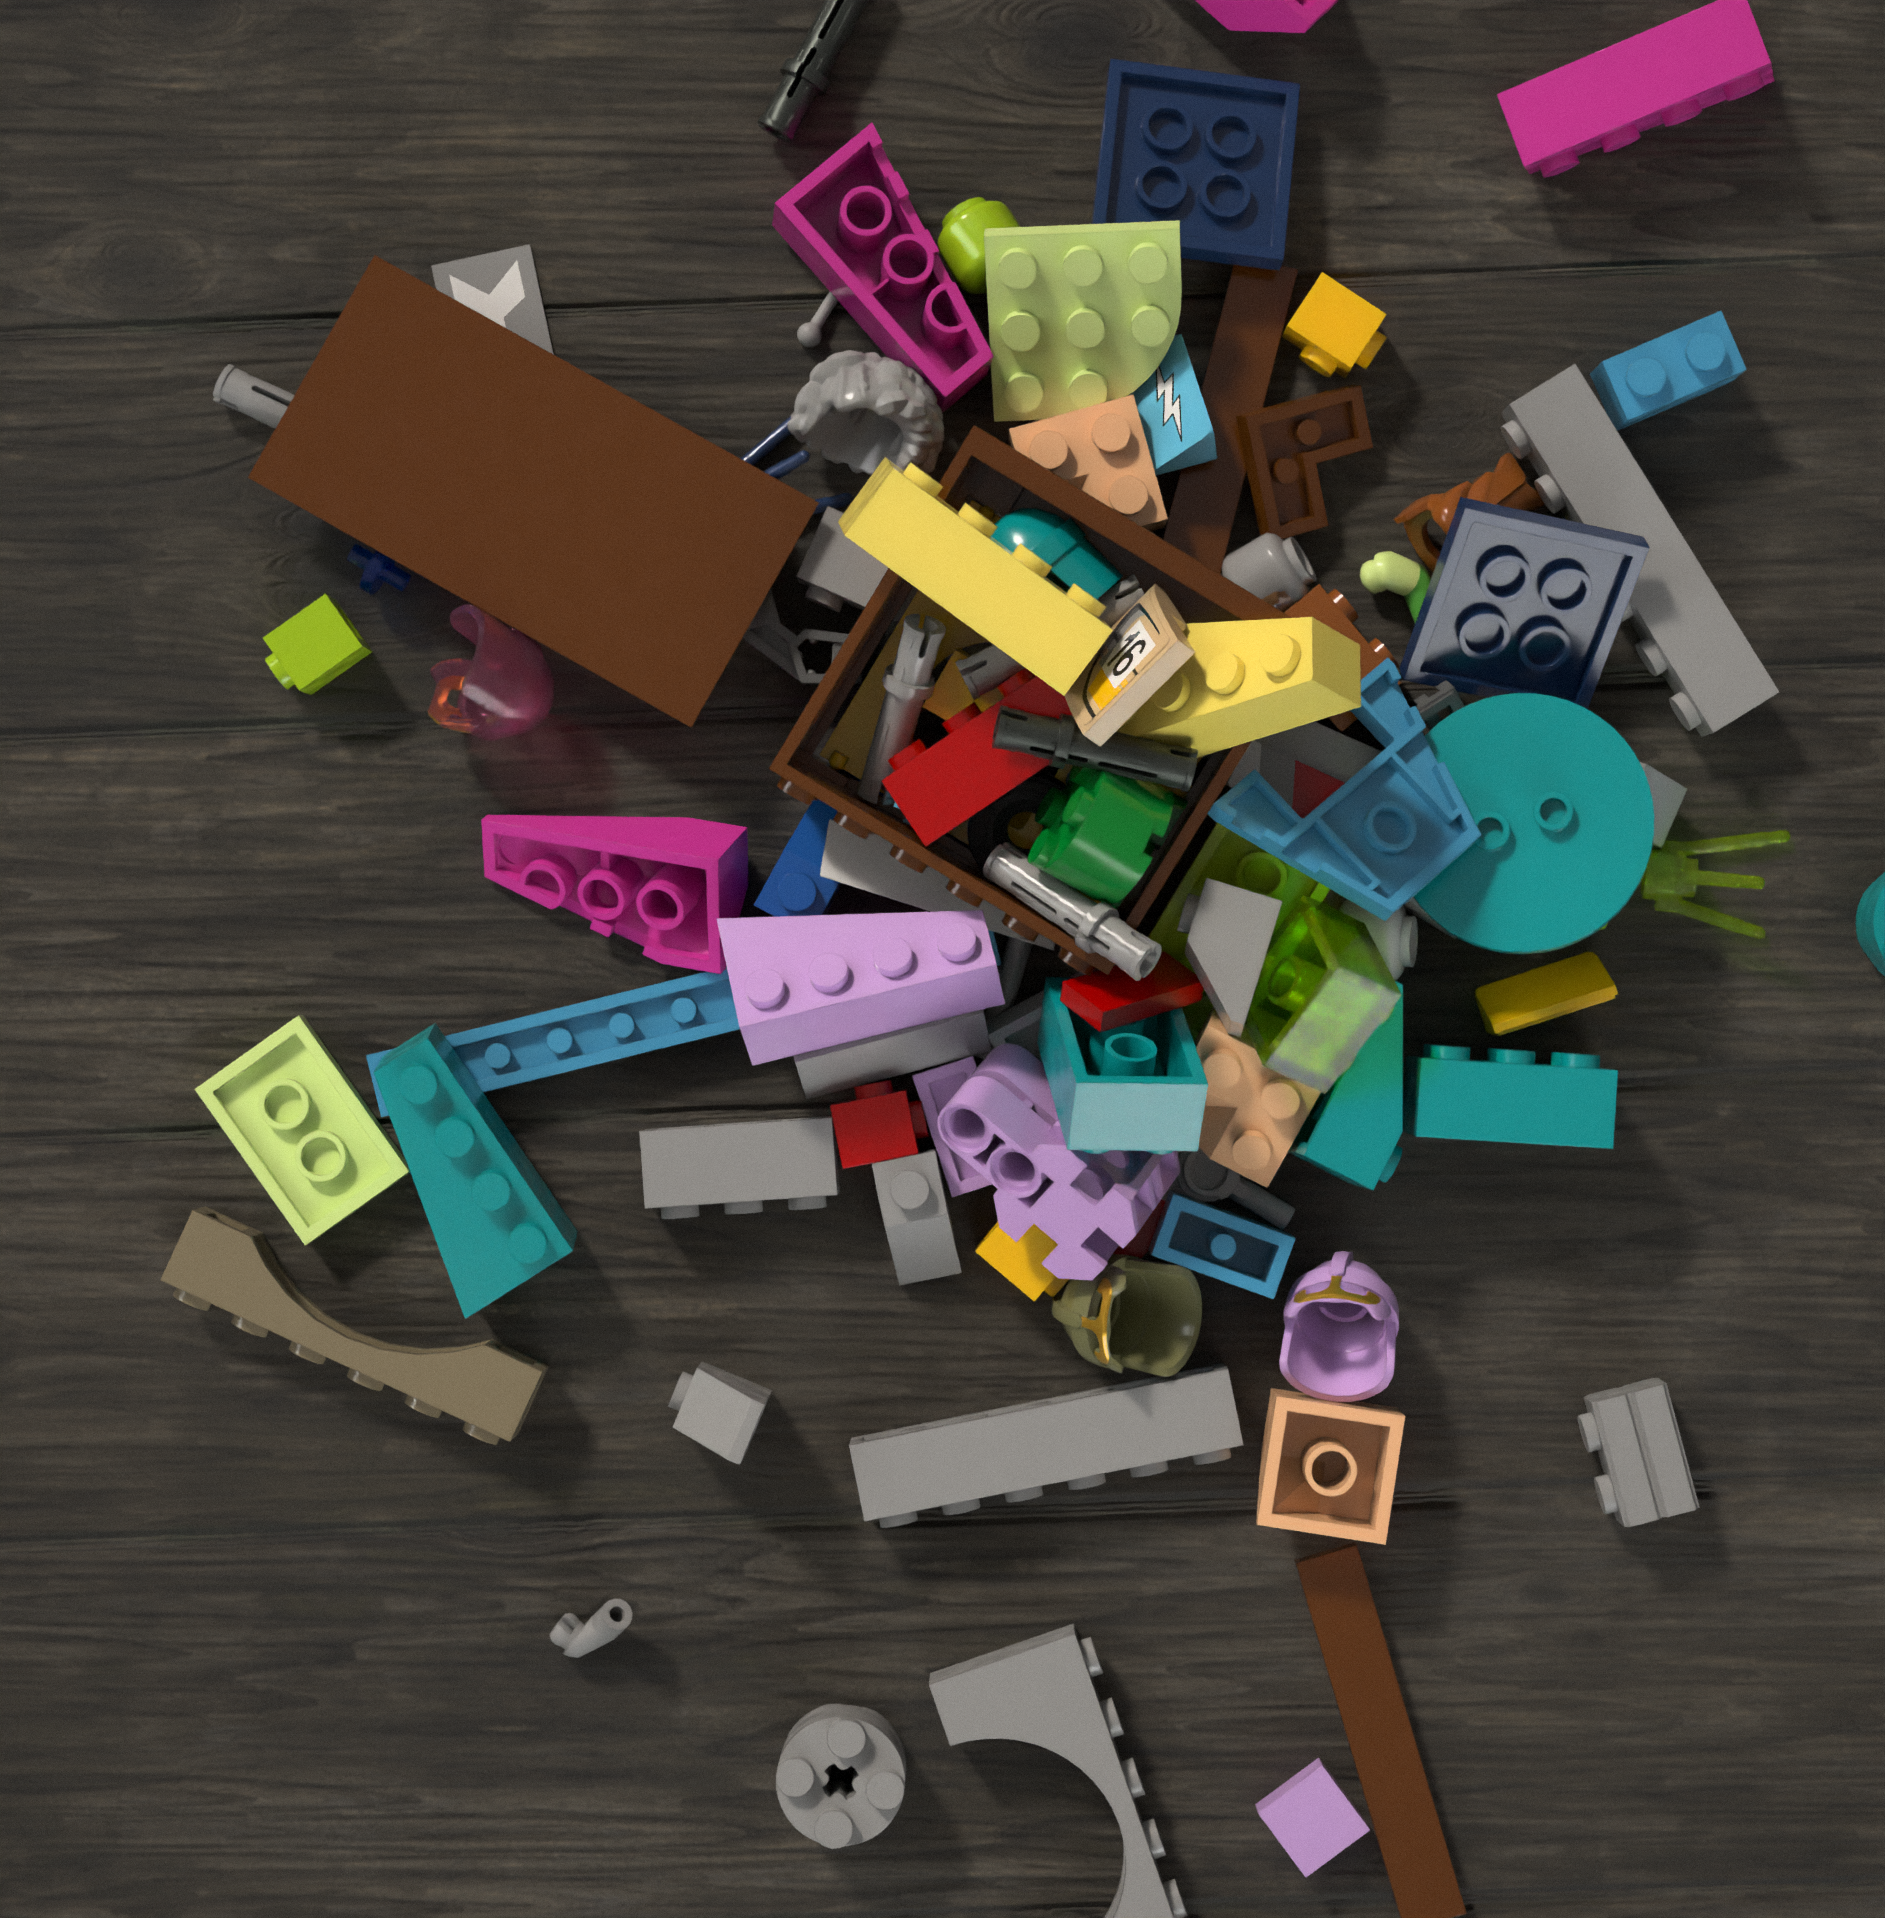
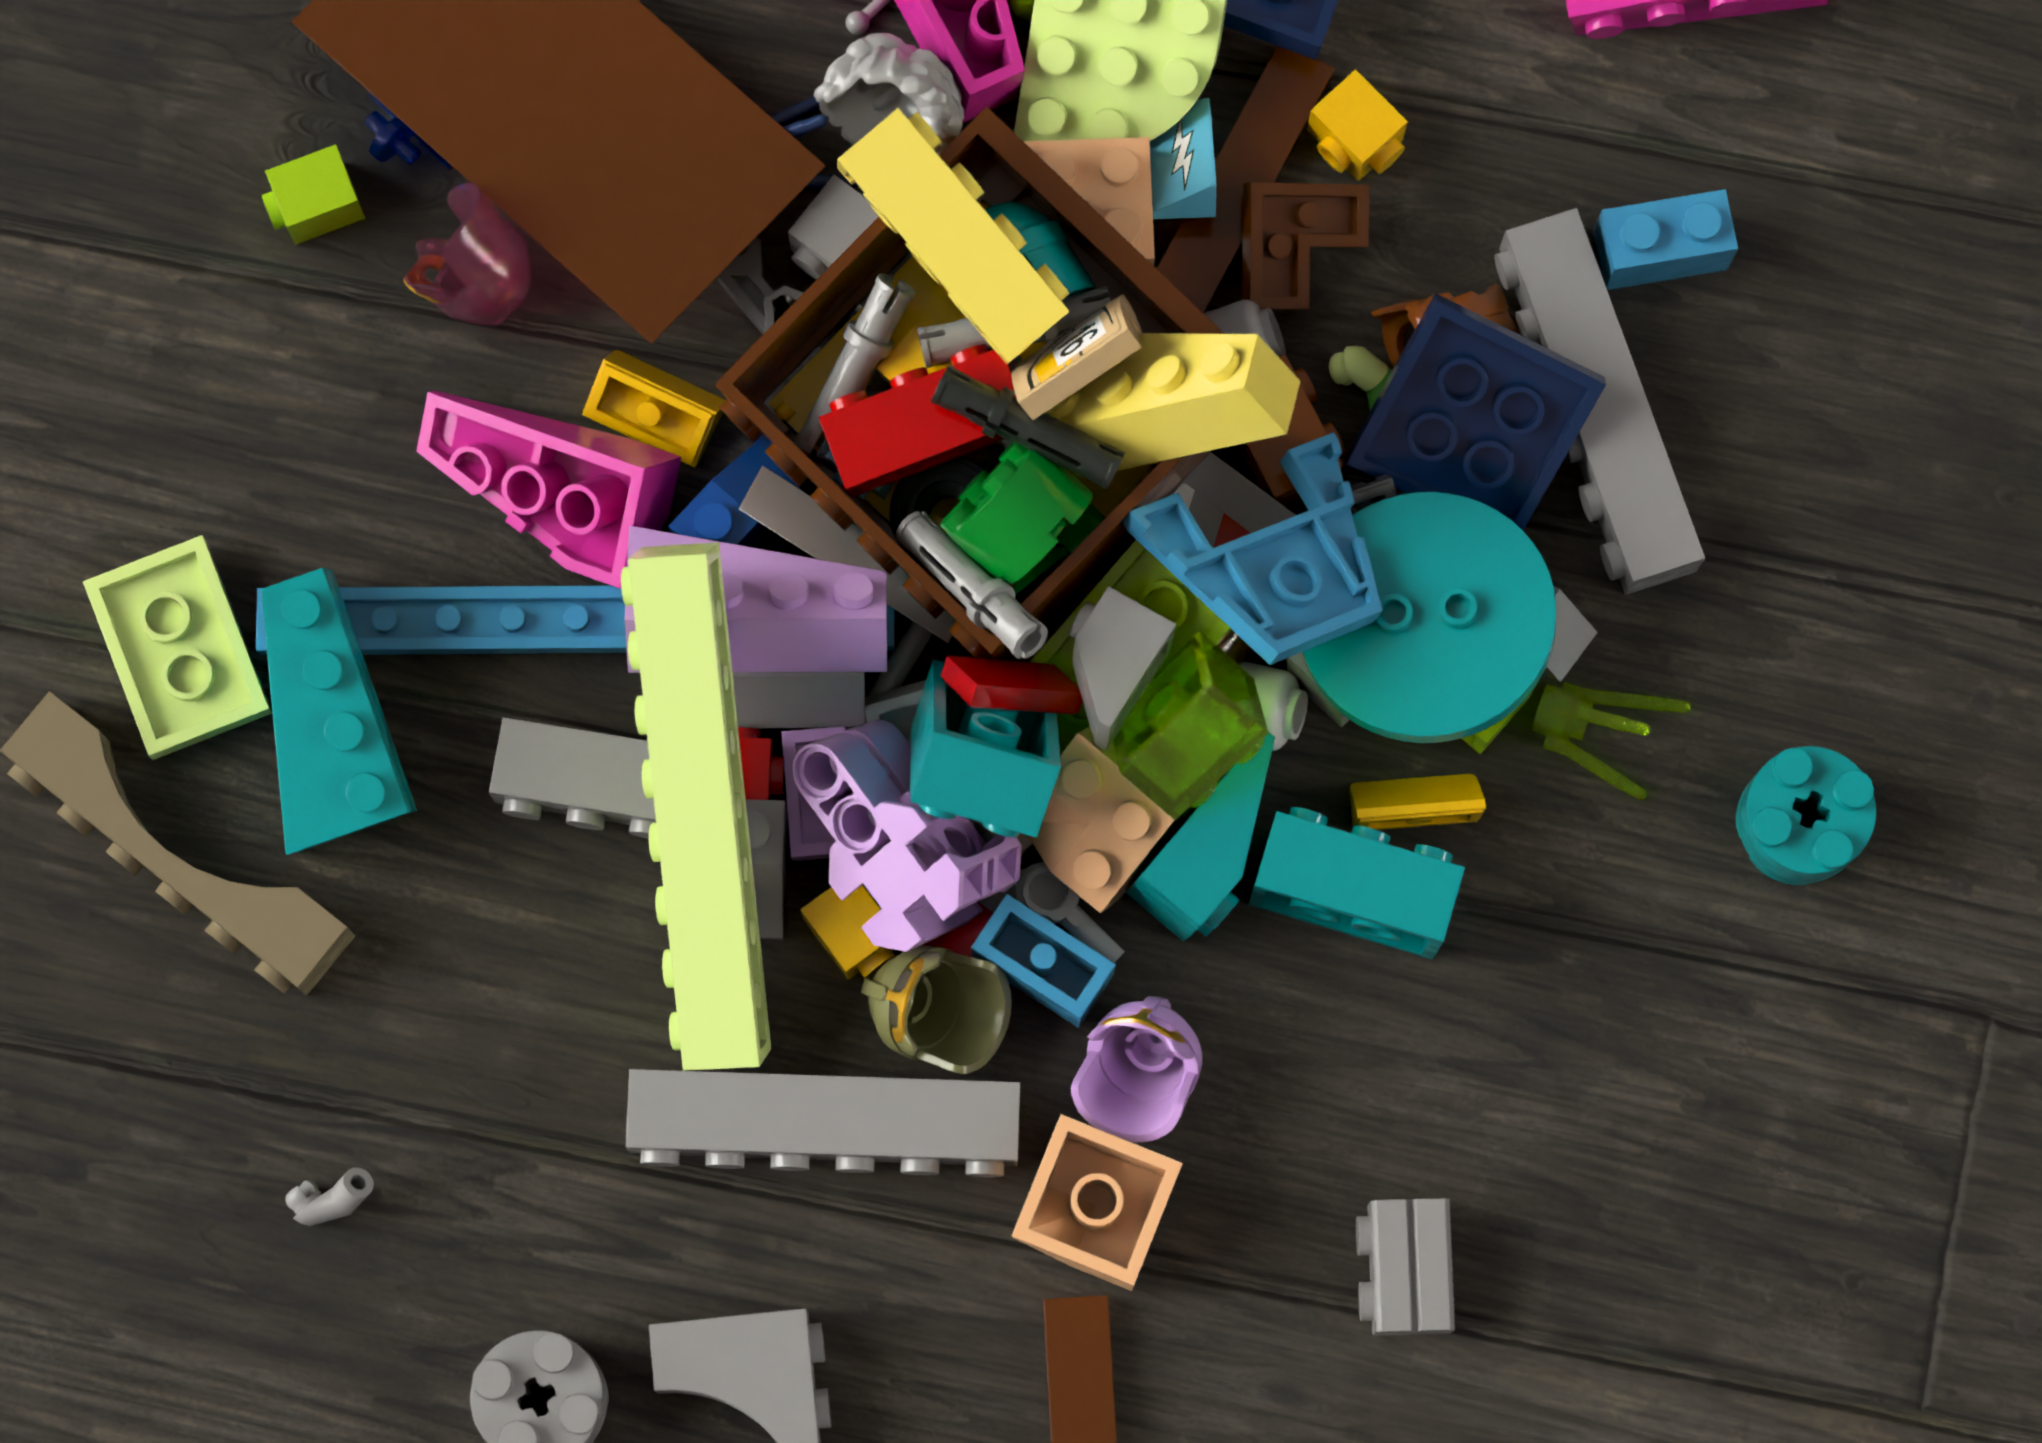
camera: 15 degrees right, 10 degrees down
light grey slope [668,1361,772,1465] -> none
none -> yellow slope [582,350,725,468]
none -> yellowish green brick [621,542,771,1071]

